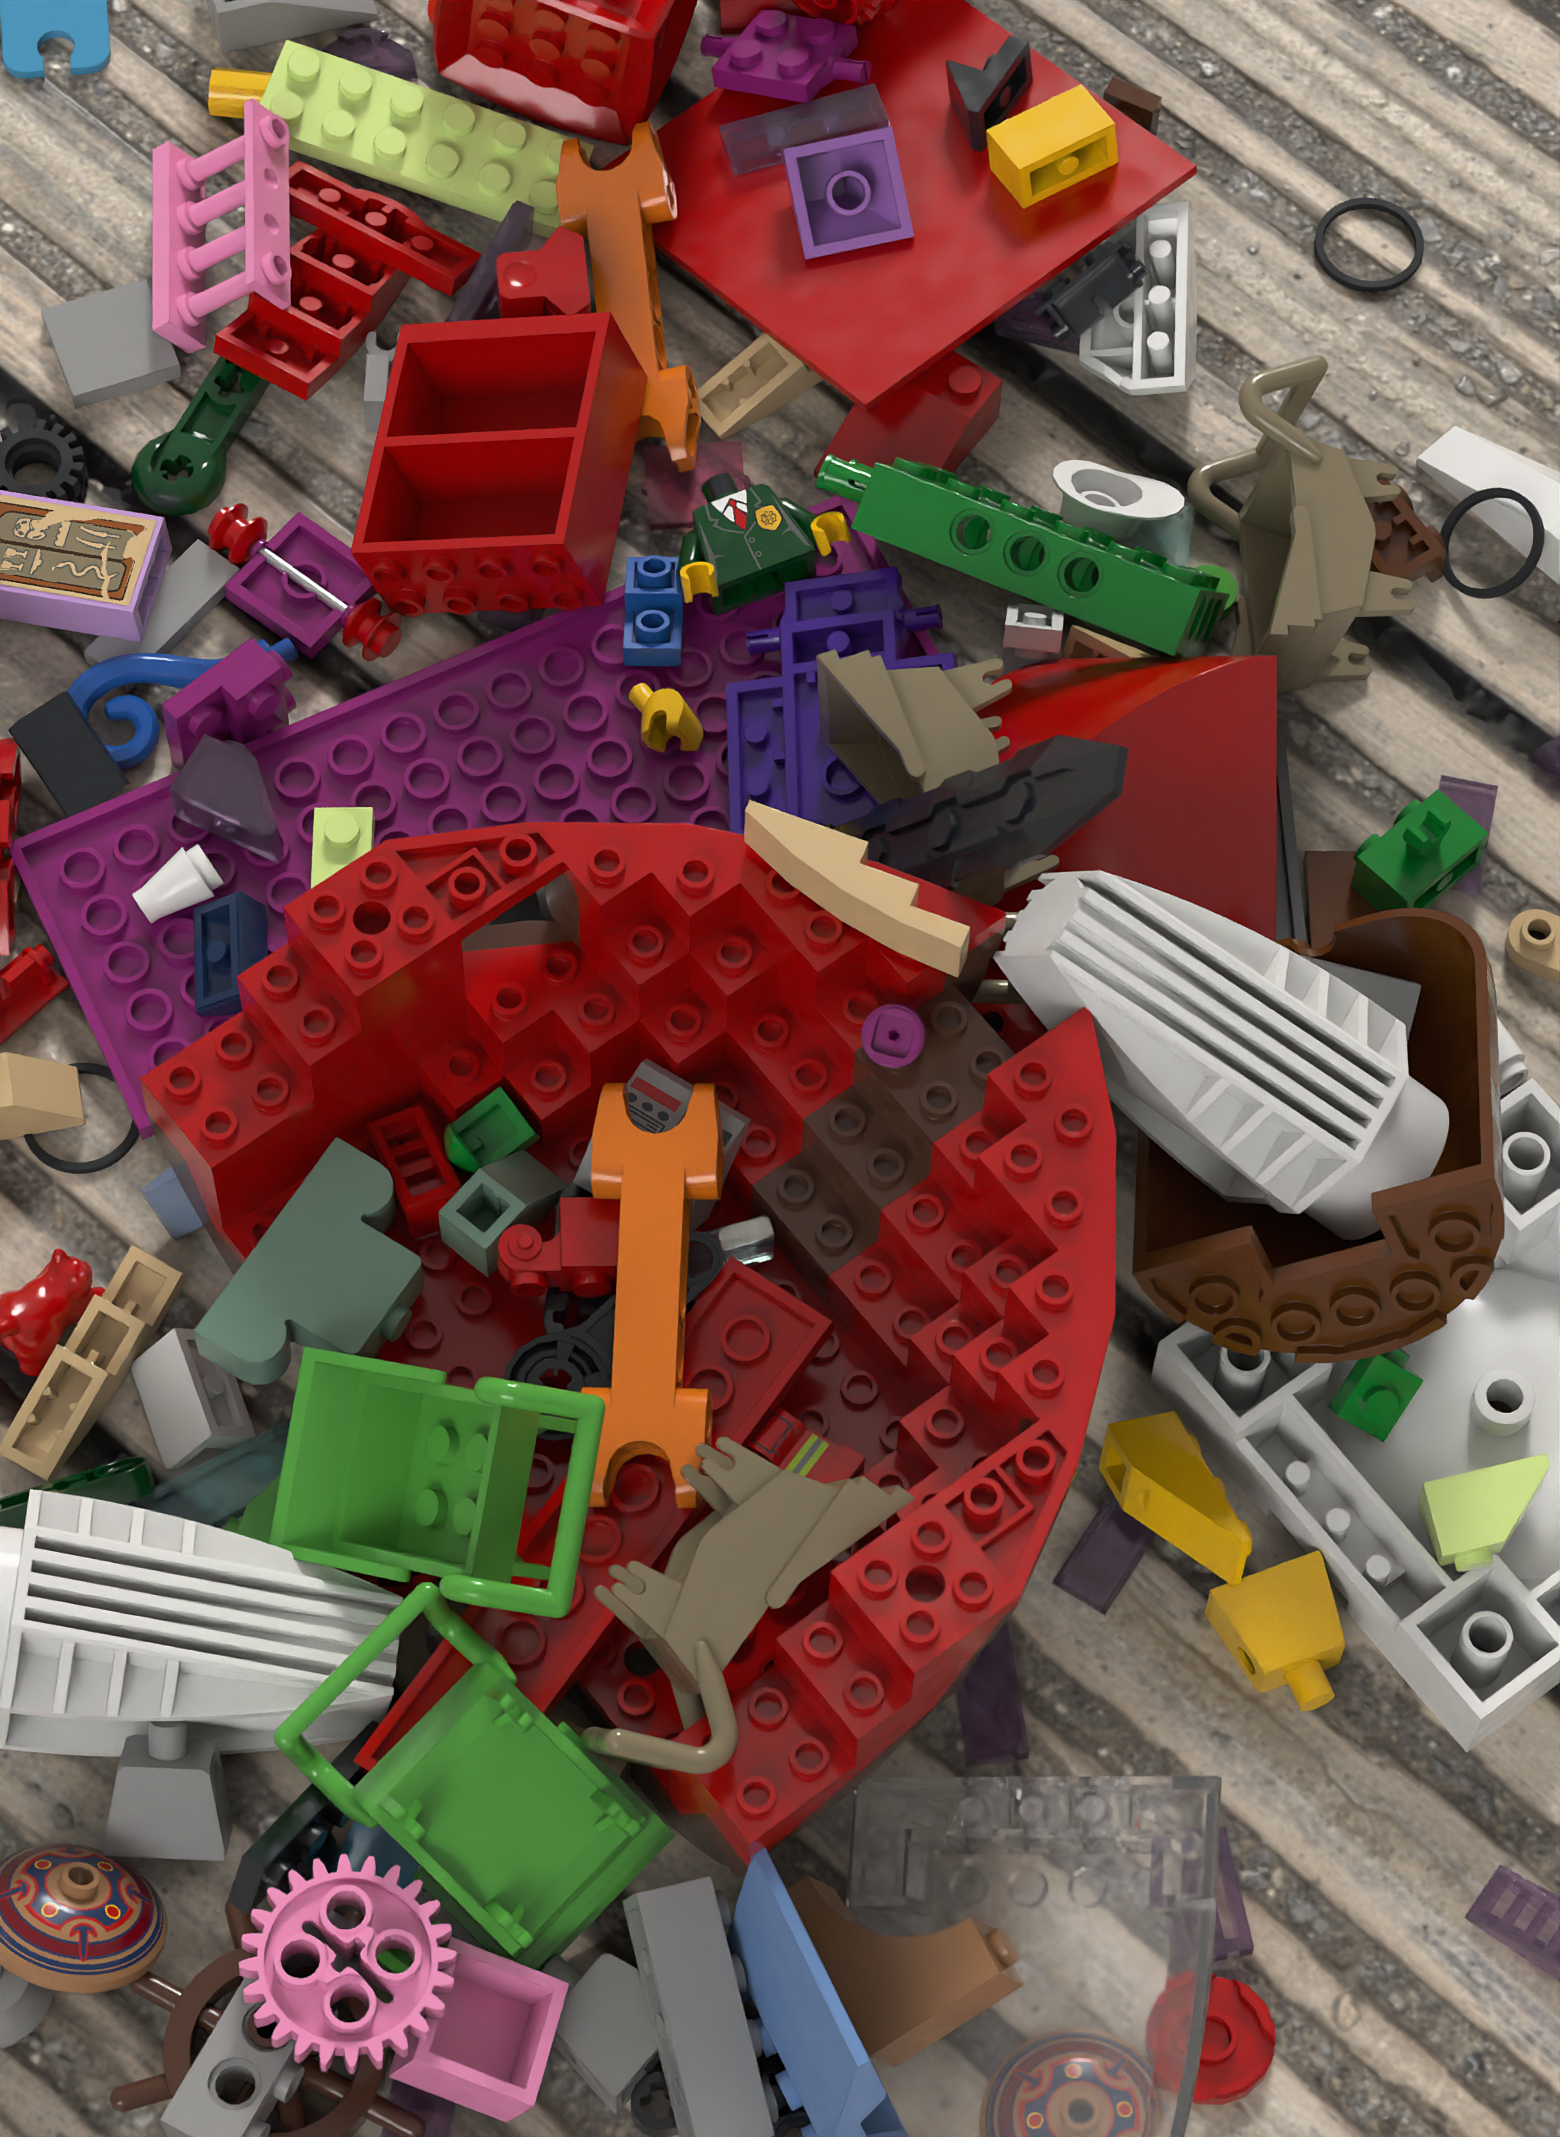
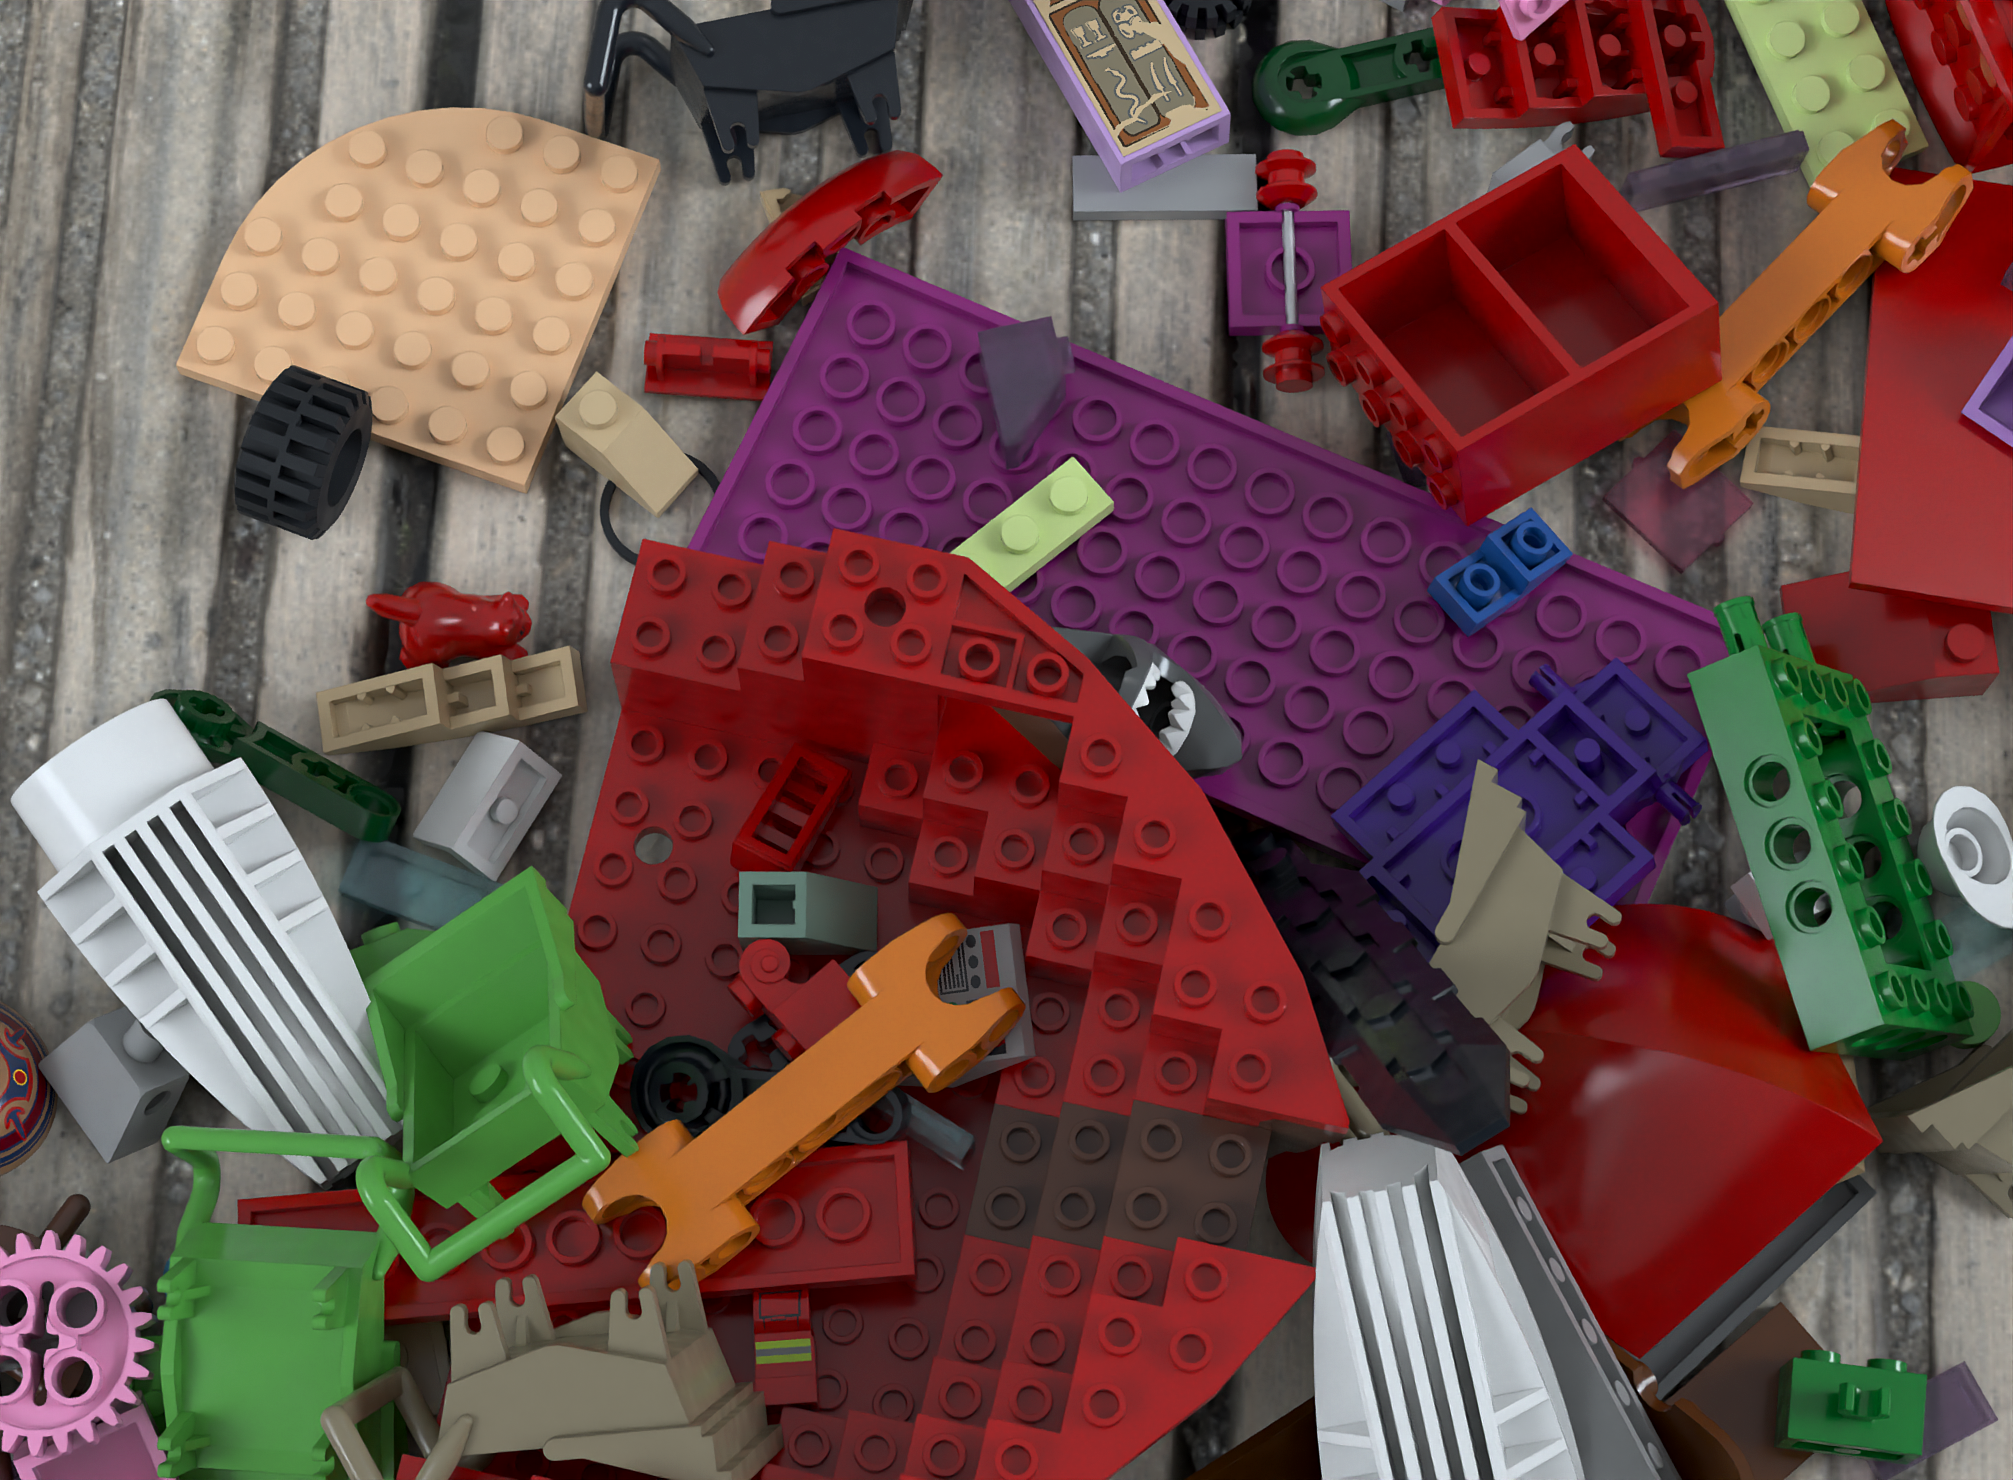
camera: 50 degrees right, 10 degrees up
black slope [8,691,130,818] -> none
blue plant [68,638,298,771] -> none
white cone [132,844,224,924] -> none
magenta plate [162,638,297,771] -> none
dark blue slope [193,891,268,1017] -> none
sand green brick [193,1137,424,1385] -> none
black plate [227,1720,380,1915] -> none
green plate [444,1086,541,1176] -> none
red piece [496,225,591,319] -> none
yellow piece [629,683,703,753] -> none
dark green torso [676,473,852,616] -> none
tan slope [744,800,970,978] -> none
magenta tile [861,1003,927,1068] -> none

